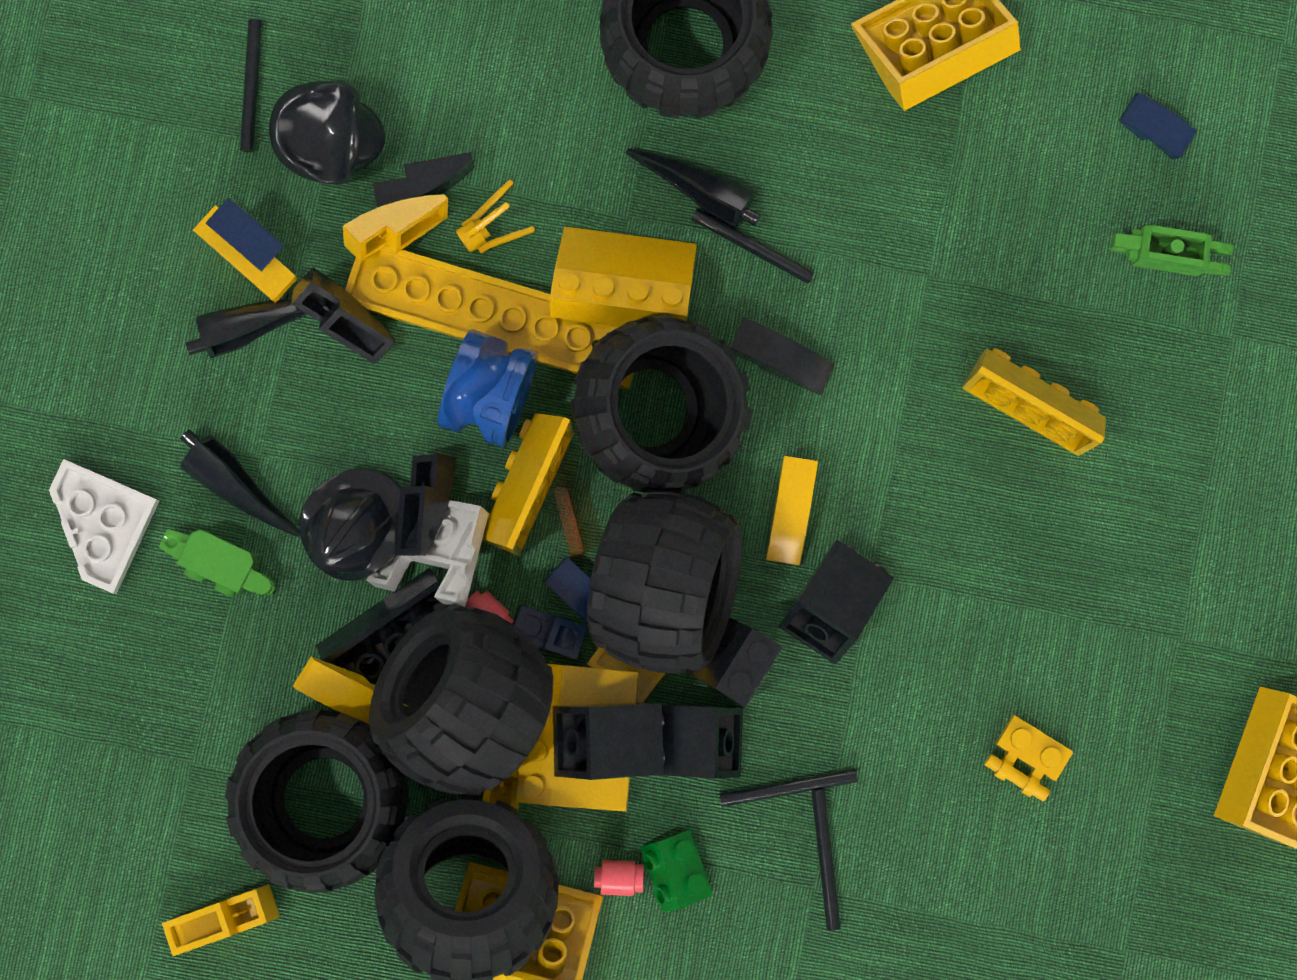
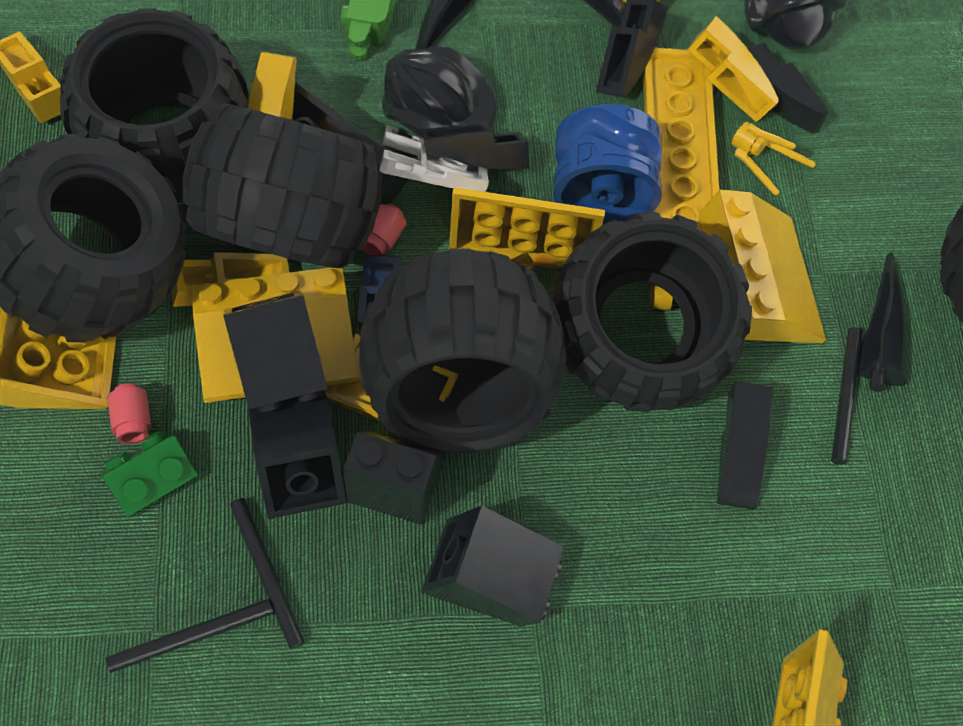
camera: 70 degrees right, 20 degrees down
yellow slope [766,456,818,566] -> none

